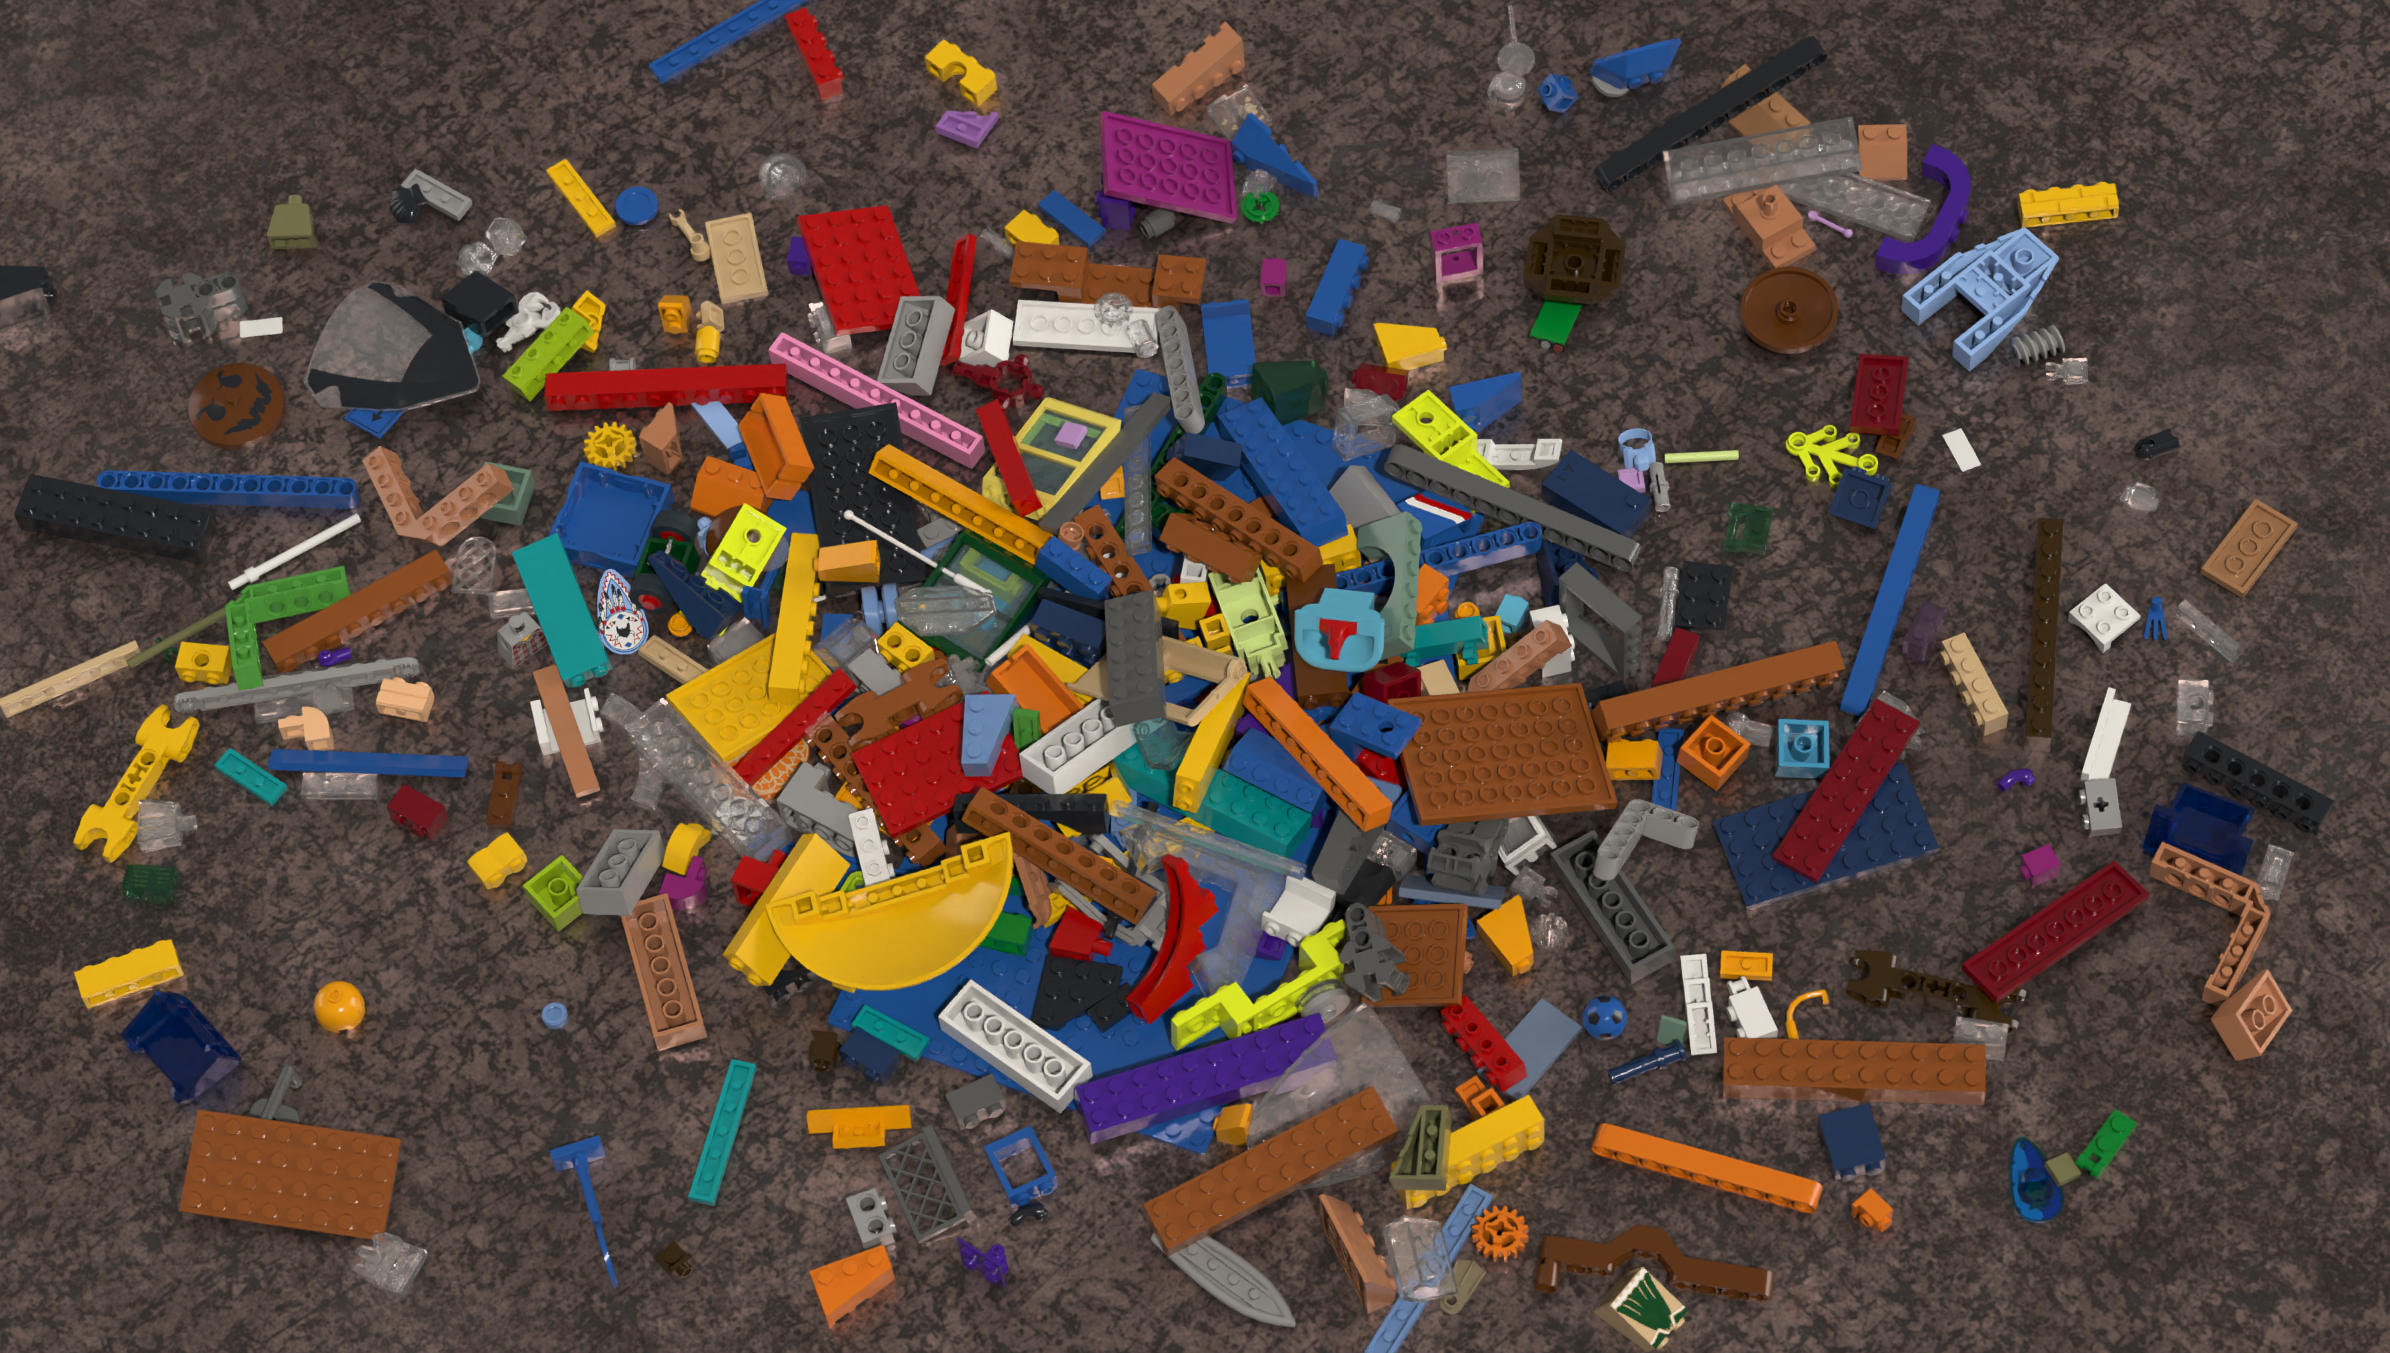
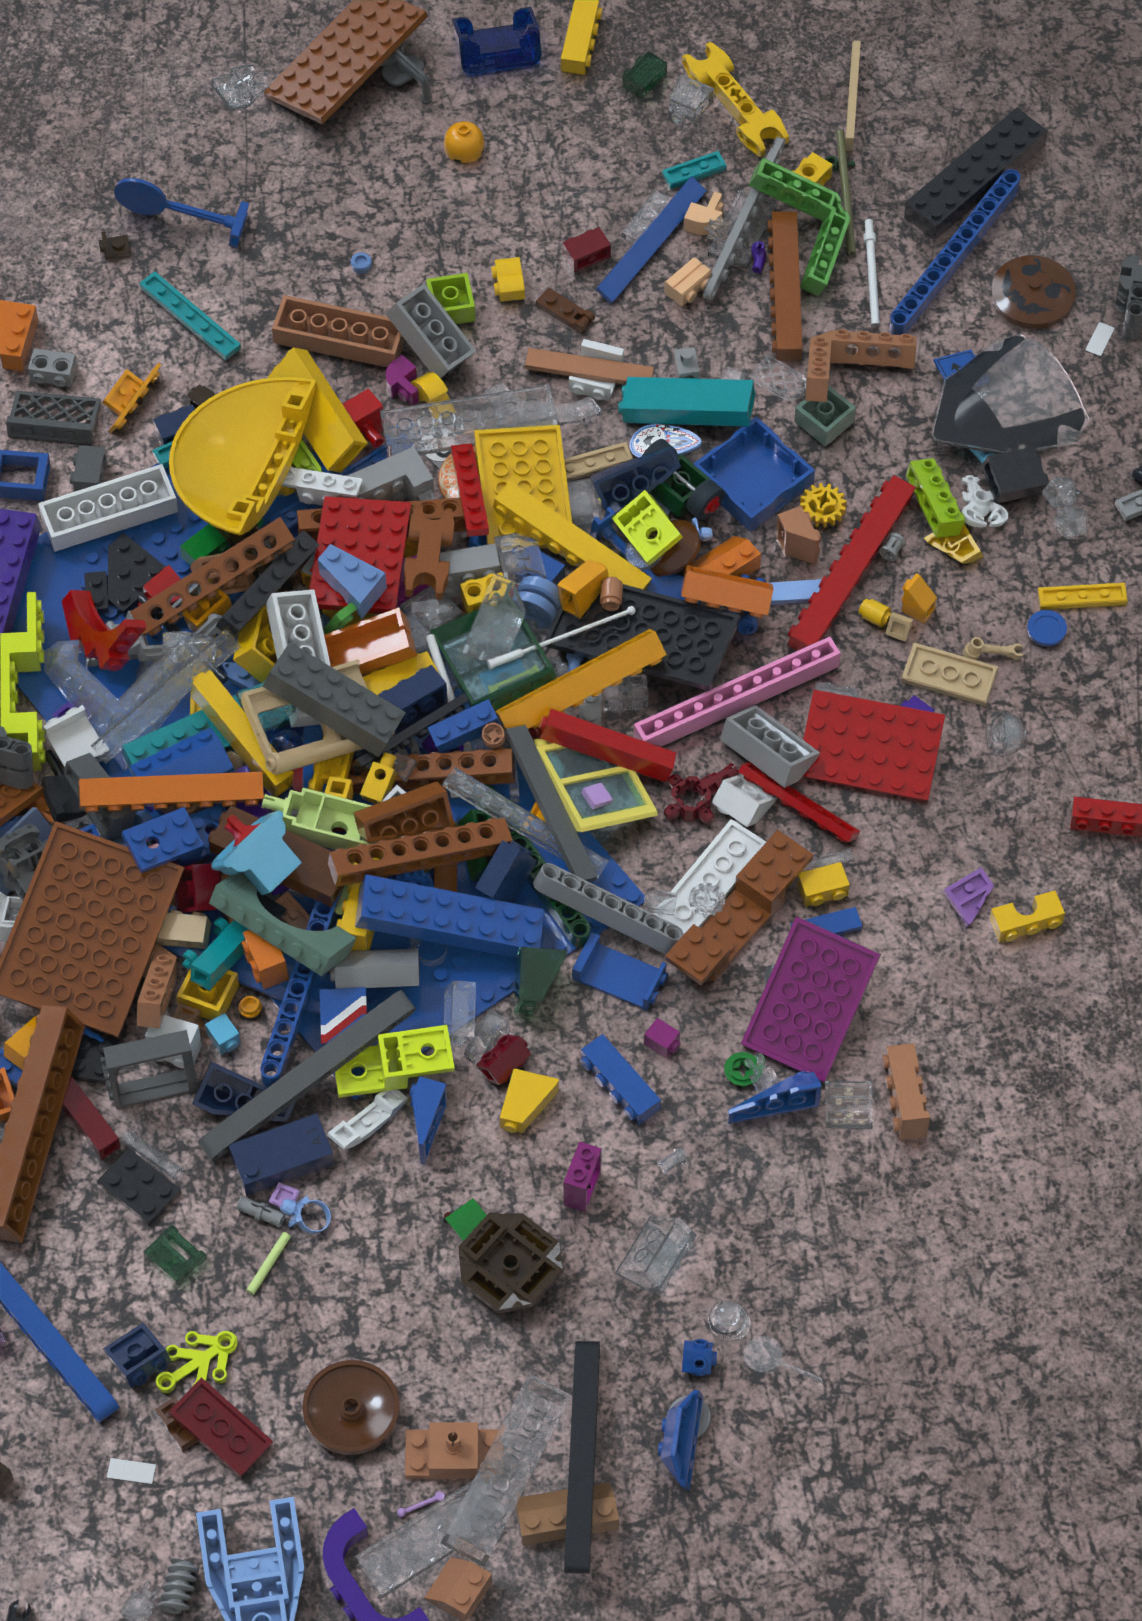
camera: 115 degrees right, 0 degrees up
none -> nougat brick [600,577,623,611]

